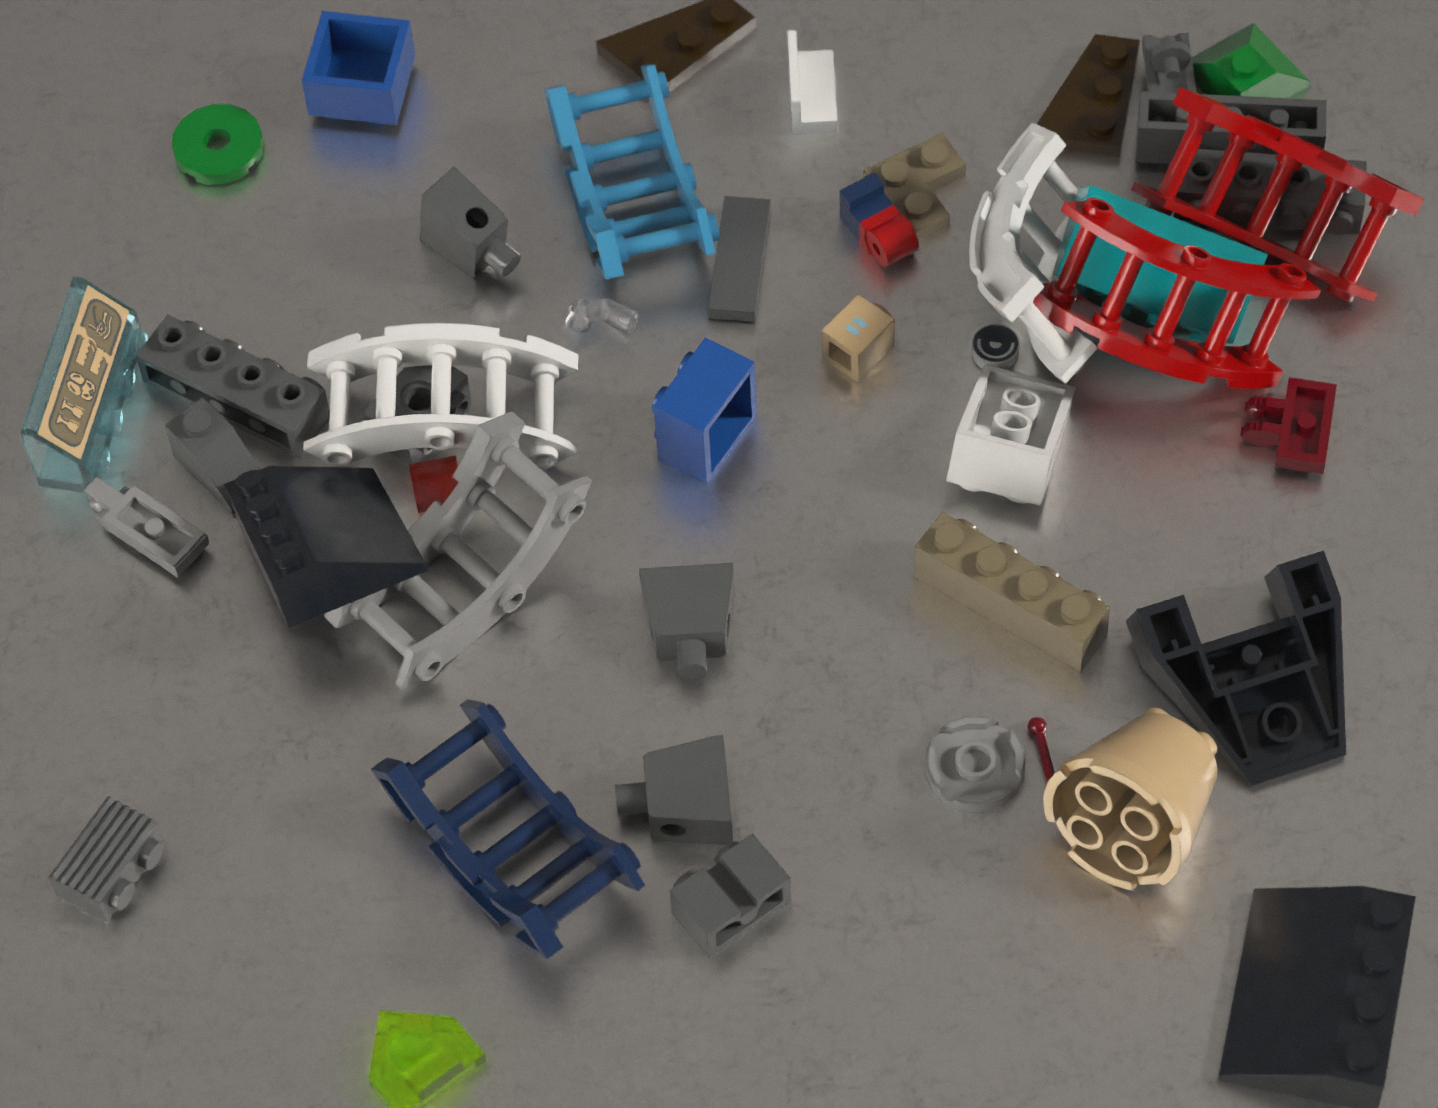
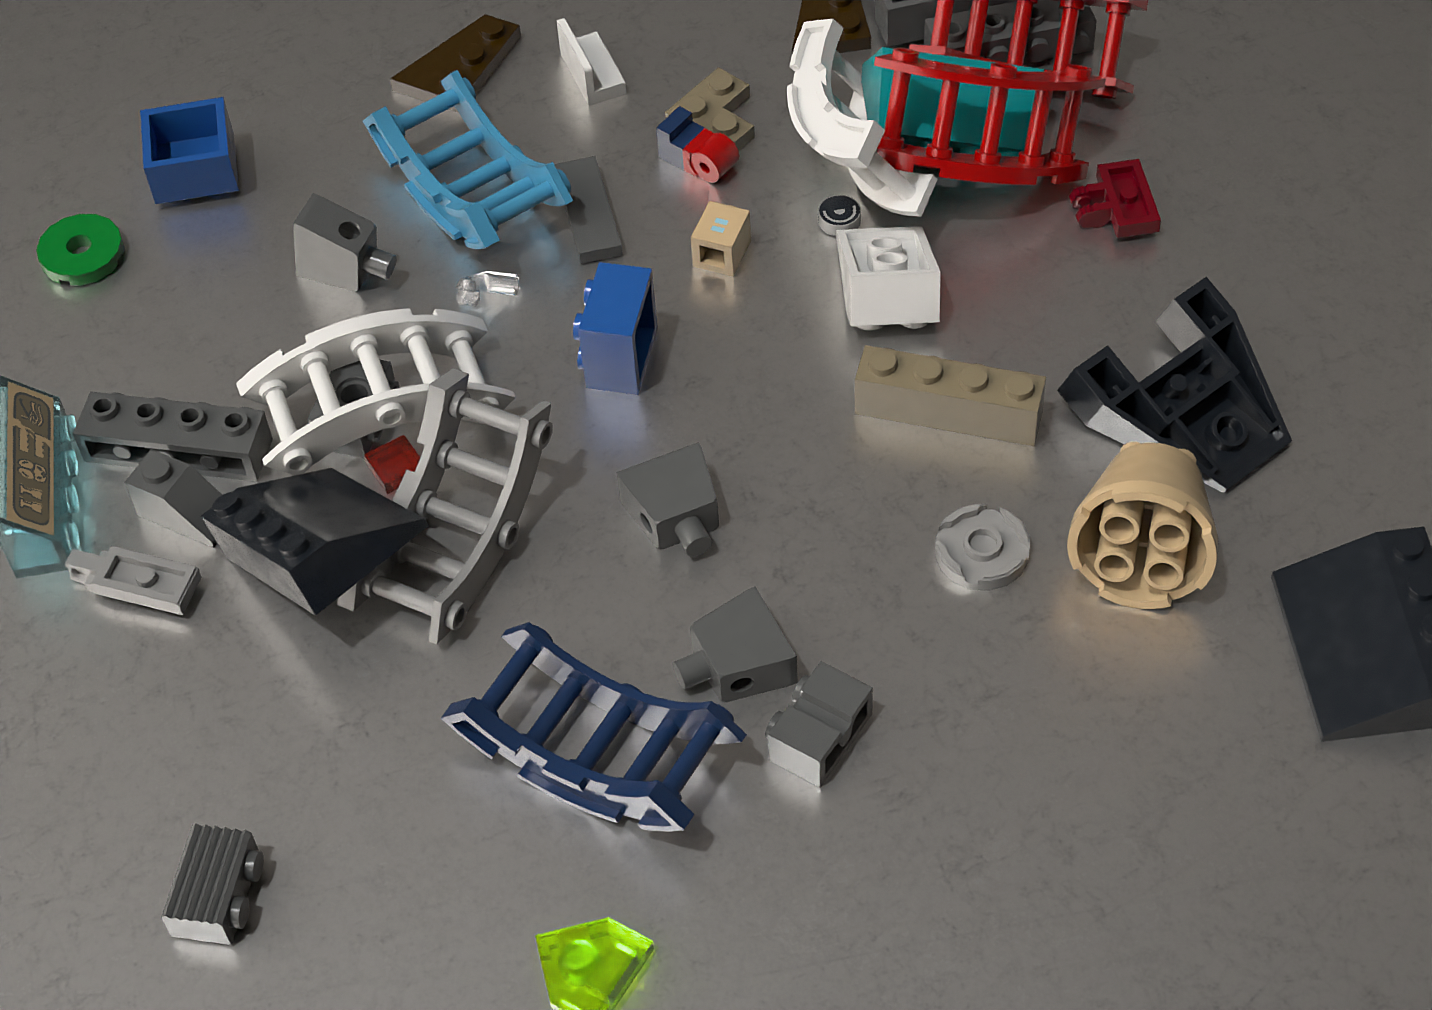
camera: 20 degrees left, 5 degrees down
dark red hinge [1027,717,1055,783] -> none

